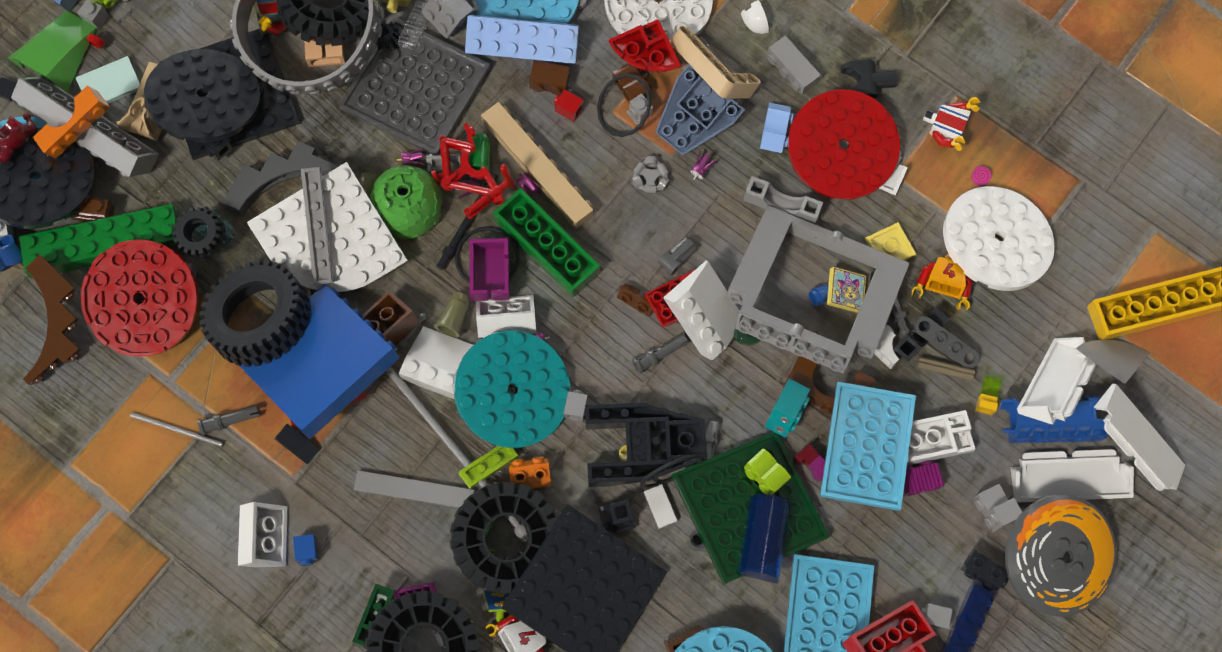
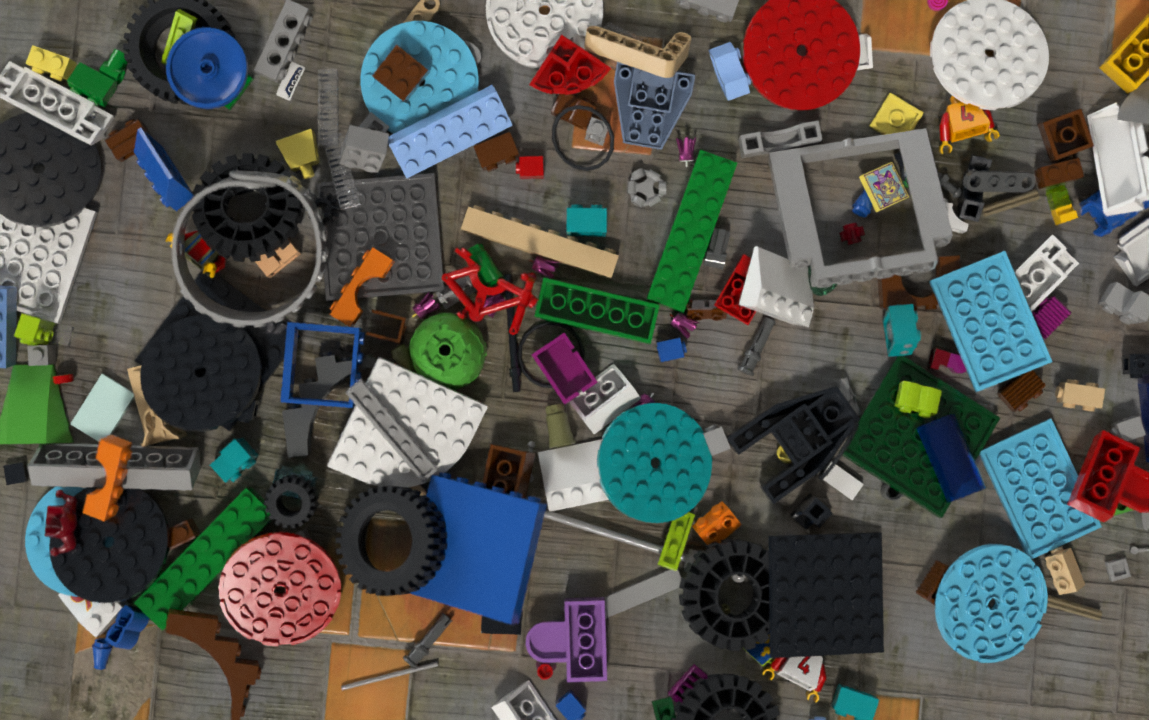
camera: 25 degrees left, 15 degrees up
none -> teal brick [210,438,259,483]
none -> blue window [281,322,365,408]
none -> orange arch [330,247,395,327]
none -> reddish brown piece [366,309,409,344]
none -> medium lavender brick [526,597,607,682]
none -> red piece [536,662,556,680]
none -> teal brick [567,204,607,237]
none -> green brick [646,150,737,313]
none -> blue brick [656,338,687,363]
none -> flat silver piece [670,312,700,339]
none -> dark red gear [839,222,865,245]
none -> reddish brown brick [996,370,1046,412]
none -> reddish brown brick [1034,158,1084,190]
none -> reddish brown brick [1037,109,1094,161]
none -> tan brick [1055,379,1105,412]

